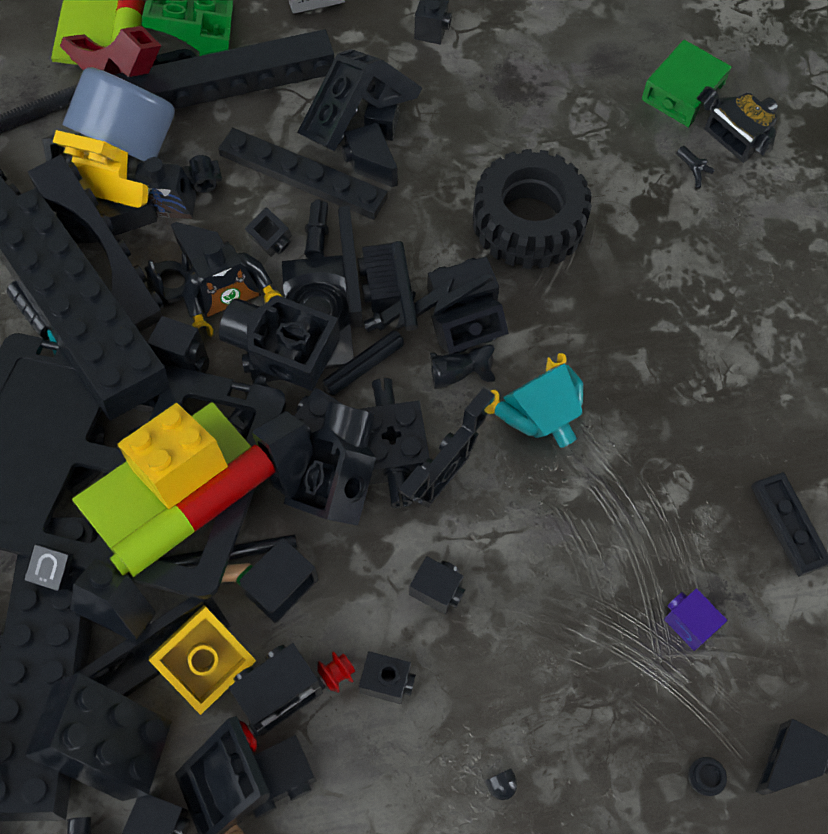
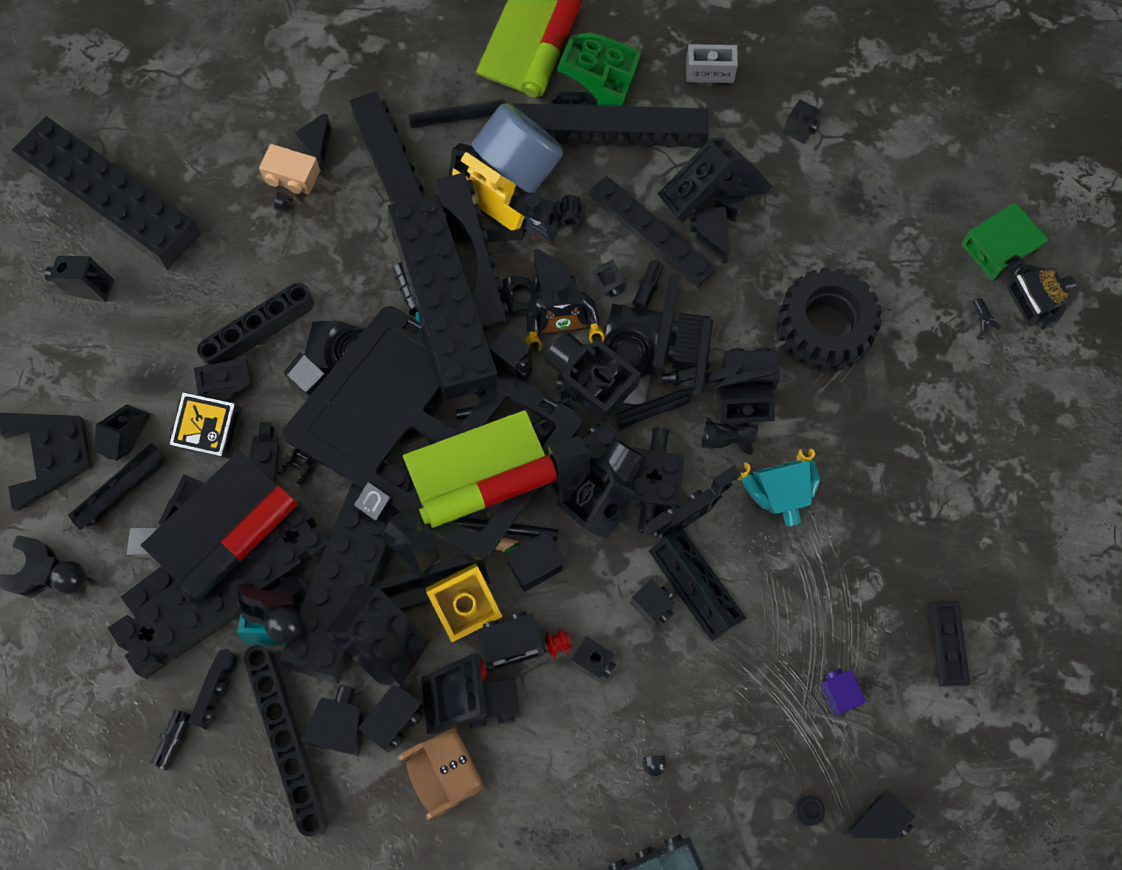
camera: 20 degrees right, 5 degrees up
dark red arch [60,26,161,77] -> none
yellow brick [117,403,228,509] -> none
none -> black fence [649,529,747,642]

